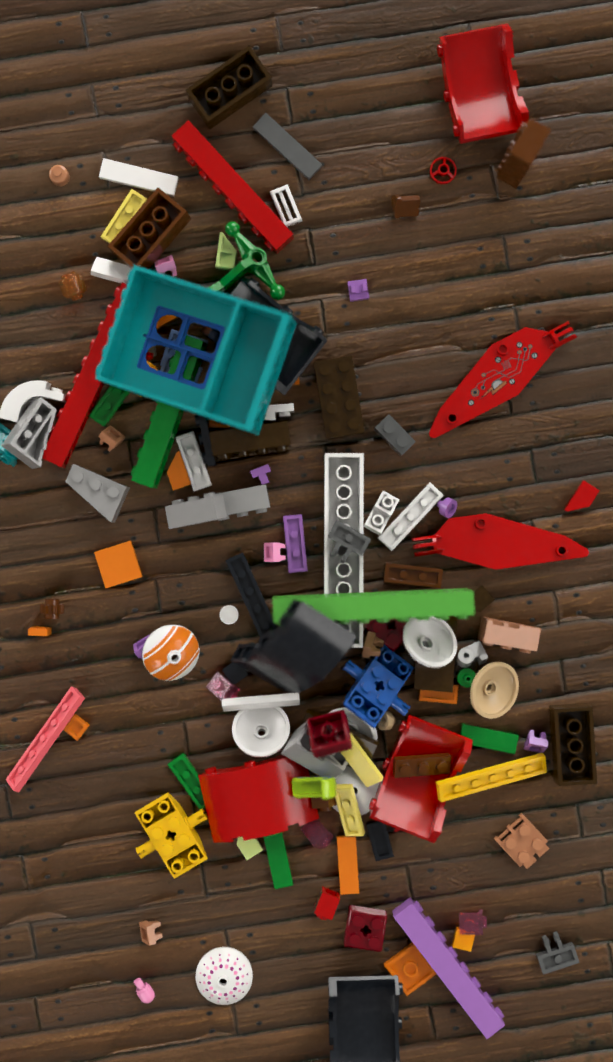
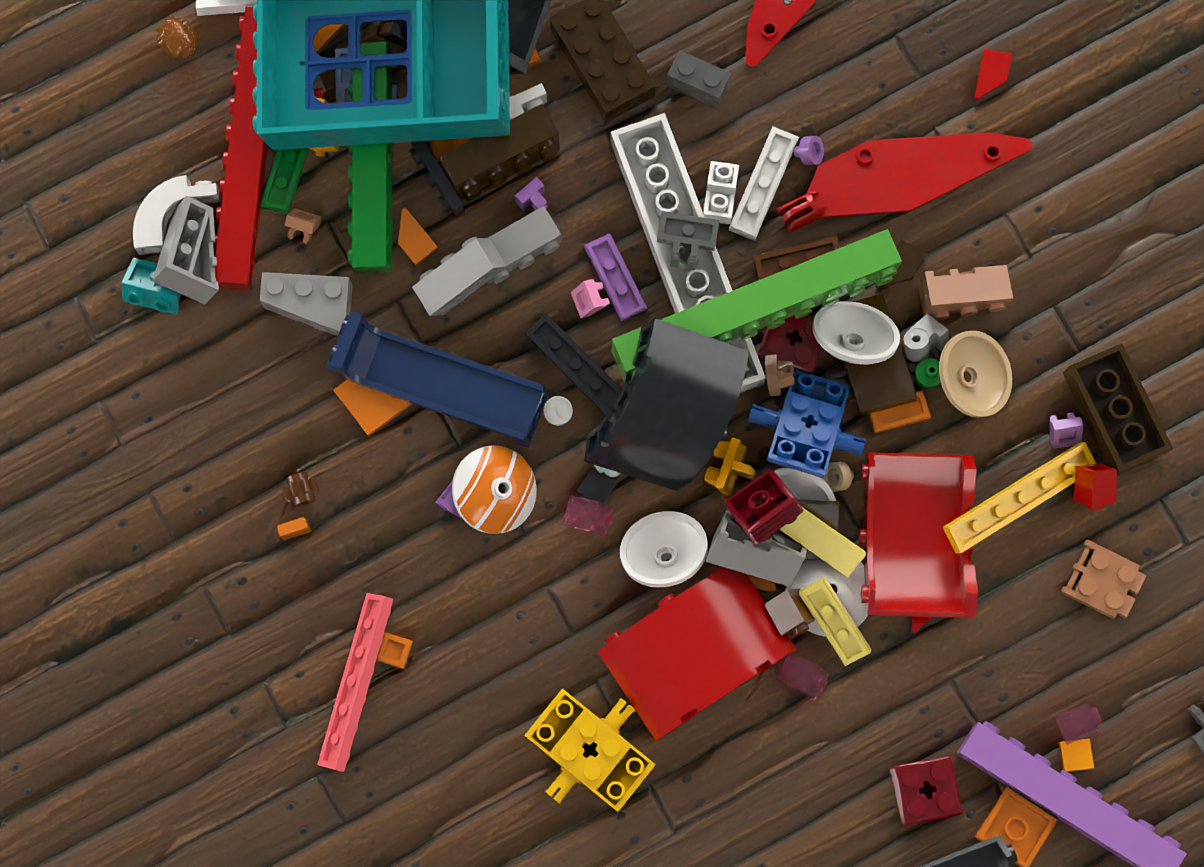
camera: 20 degrees left, 10 degrees down
green tile [167,752,205,810] -> none
white tile [175,431,212,492] -> none
white tile [222,692,300,712] -> none
yellowish green tile [237,837,263,860] -> none
green tile [264,832,294,889] -> none
lime animal [292,776,337,800] -> none
red brick [314,886,340,920] -> none
orange tile [337,835,359,895] -> none
black tile [366,820,394,861] -> none
reddish brown plate [393,753,451,778] -> none
green tile [460,723,519,754] -> none
none -> dark blue panel [325,311,549,448]
none -> light orange hips [704,438,756,496]
none -> red brick [1074,463,1117,510]

